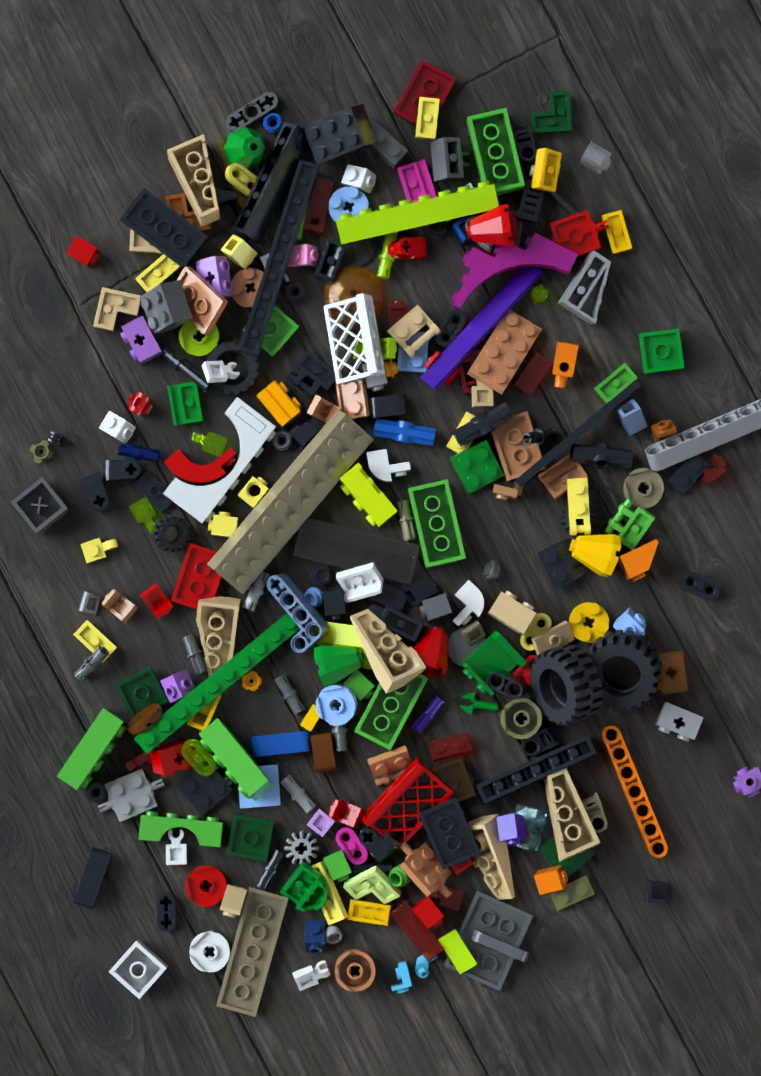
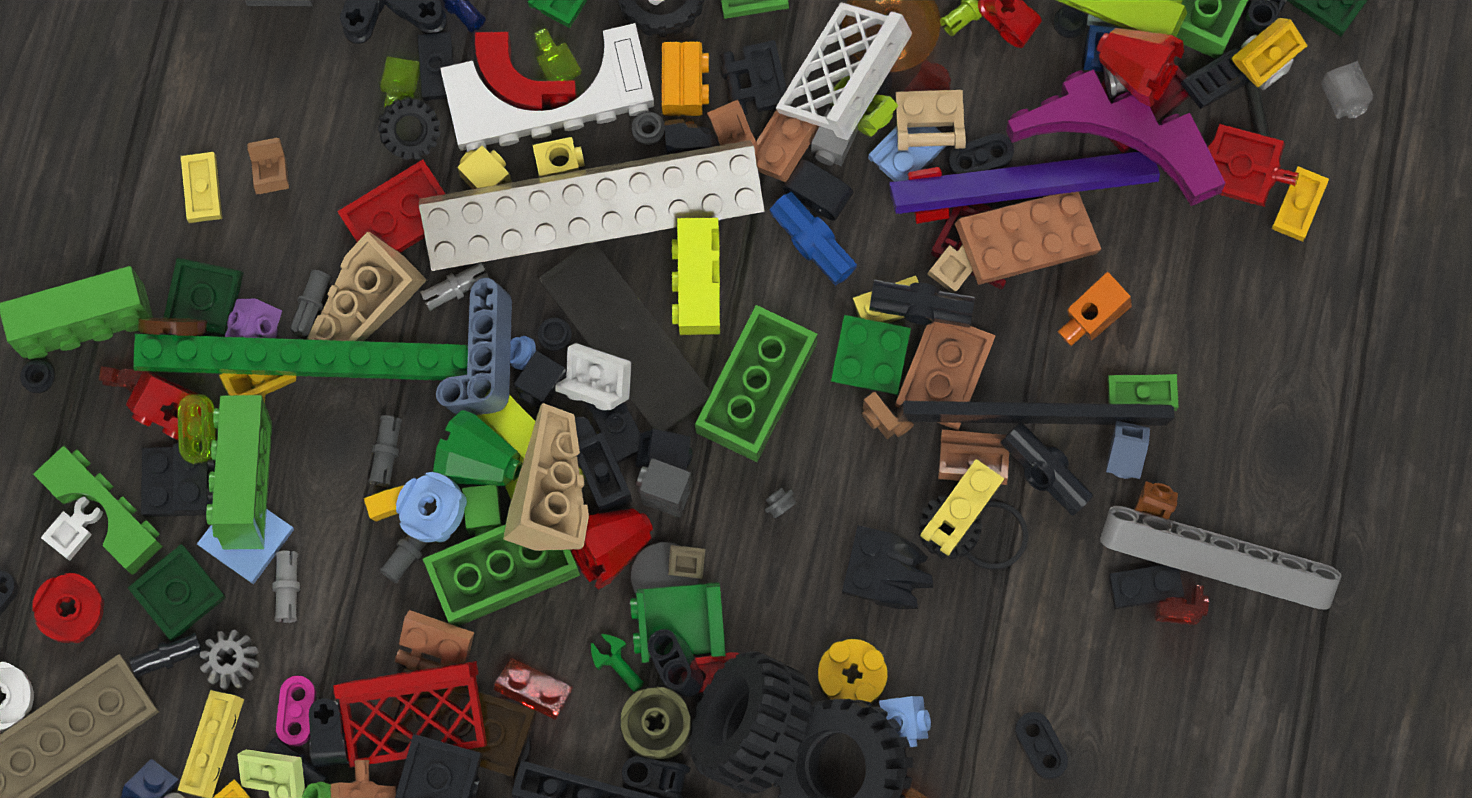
camera: 45 degrees right, 10 degrees down
dark grey pin [74,646,109,681] -> none
light grey slope [78,591,101,616] -> none
light yellow plate [80,538,118,564] -> none
light grey plate [98,769,165,823] -> none
red bracket [140,583,174,619] -> none
tan slope [220,884,248,918] -> none
light orange plate [242,671,262,691] -> none
blue beam [251,731,312,757] -> none
green slope [280,861,328,912] -> none
lavender plate [307,809,335,837] -> none
reddish brown beam [310,732,336,773] -> none
bright green brick [323,849,352,882] -> none
red bracket [329,798,364,829] -> none
white brick [367,449,411,483] -> none
light orange plate [383,359,398,378] -> none
black tile [383,829,402,849] -> none
dark tan axle [396,500,416,541] -> none
dark purple axle [411,695,445,733] -> none
white brick [452,580,484,626] -> none
tan brick [487,591,536,635] -> none
clear red plate [514,352,553,397] -> none
light yellow plate [520,613,552,651] -> none
black pin [521,428,558,446] -> none
clear neon green plate [531,284,548,304] -> none
tan plate [532,621,575,655] -> none
light grey wedge [558,251,611,325] -> none
yellow cone [569,534,621,577] -> none
bright green plate [605,498,656,550] -> none
orange slope [618,539,658,582] -> none
dark tan plate [623,468,664,509] -> none
green plate [638,328,684,374] -> none

